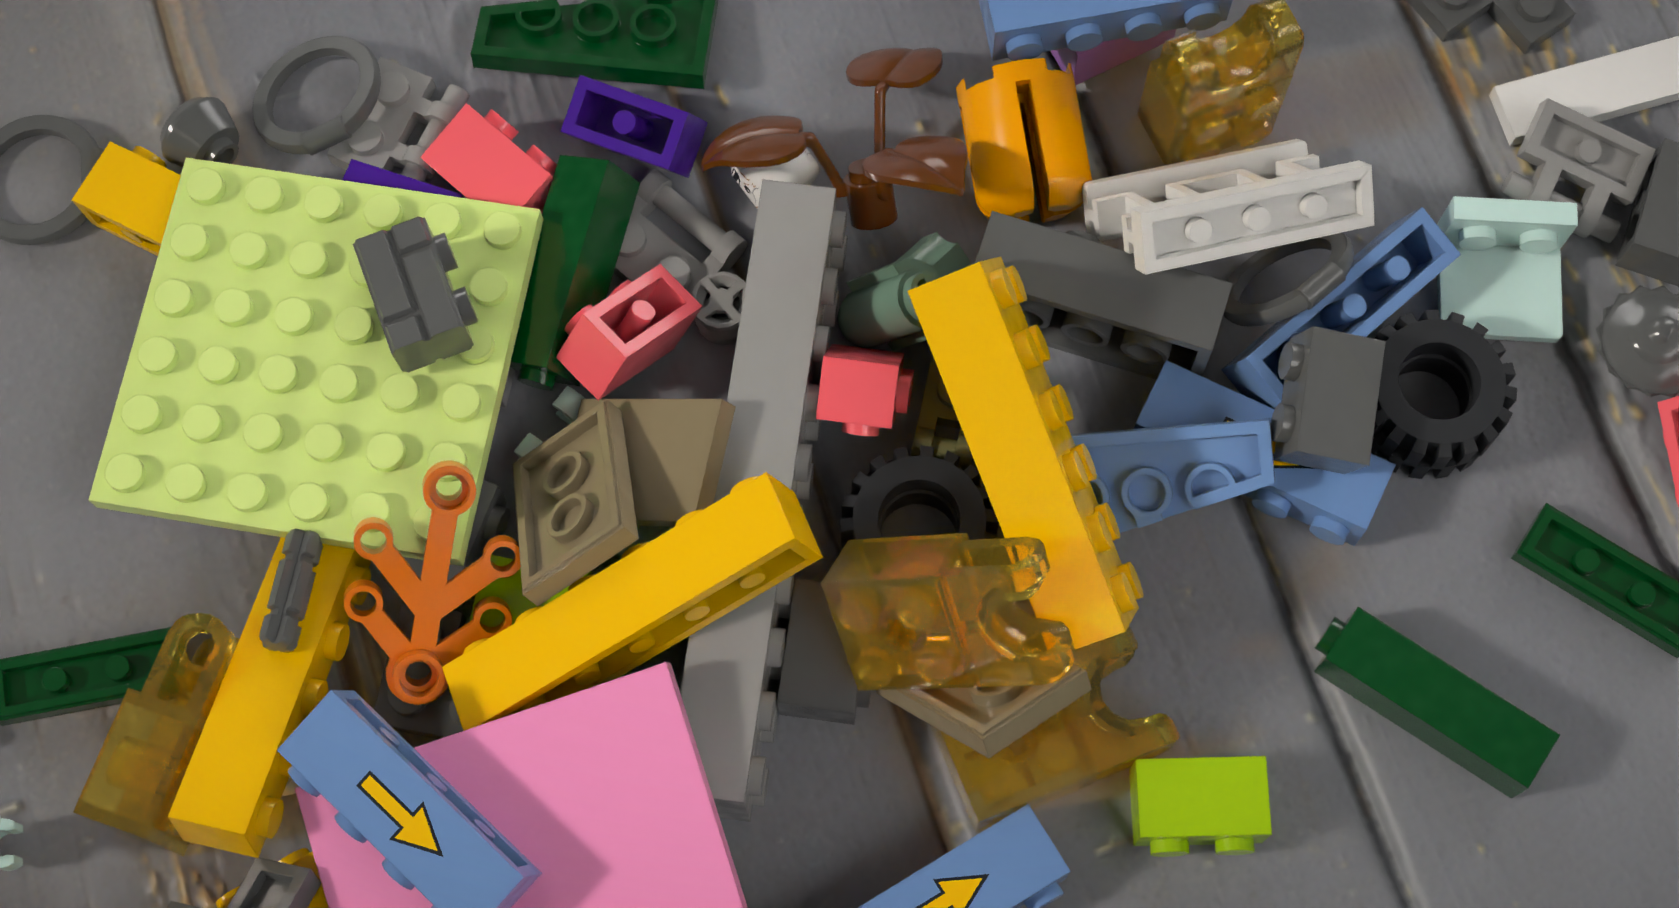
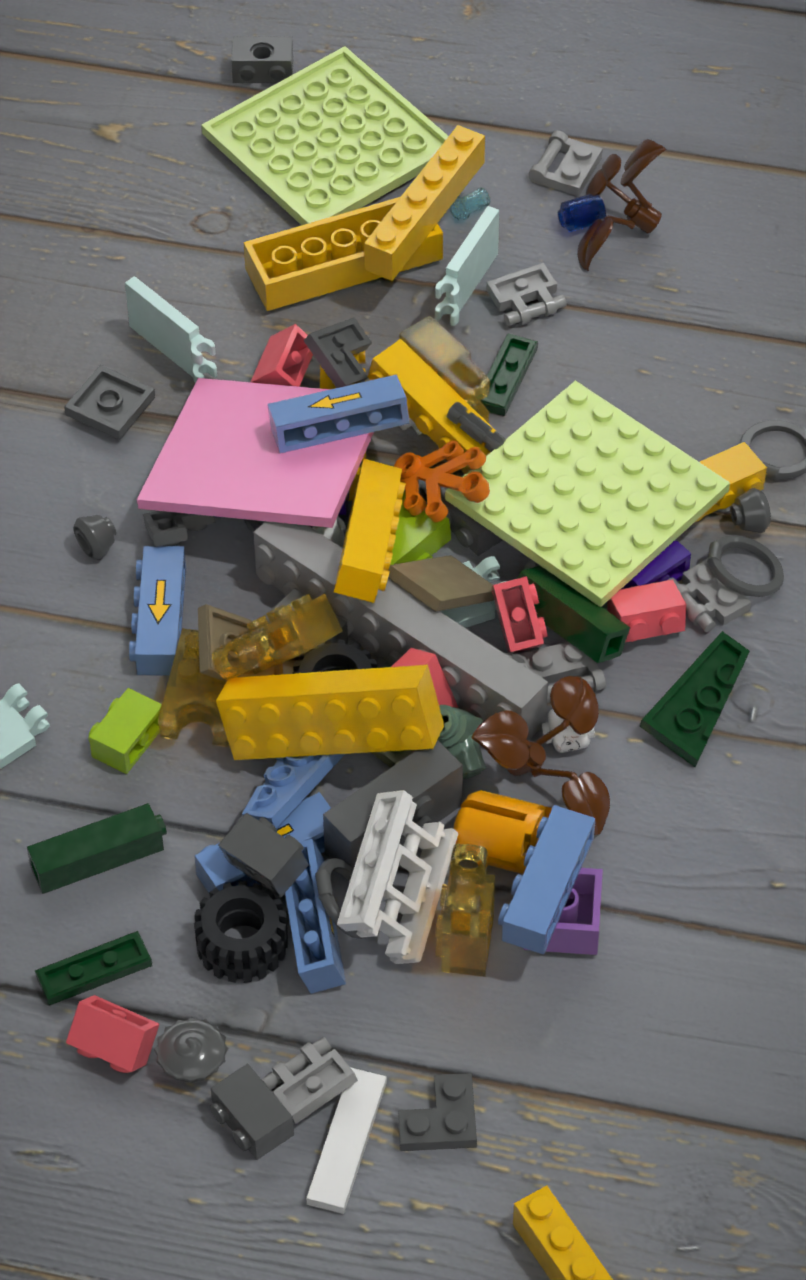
camera: 120 degrees right, 20 degrees down
dark grey brick [353,217,478,373] -> none
dark tan tile [512,399,639,606] -> none
dark purple brick [560,75,708,178] -> none
light aqua bracket [1437,196,1578,343] -> none

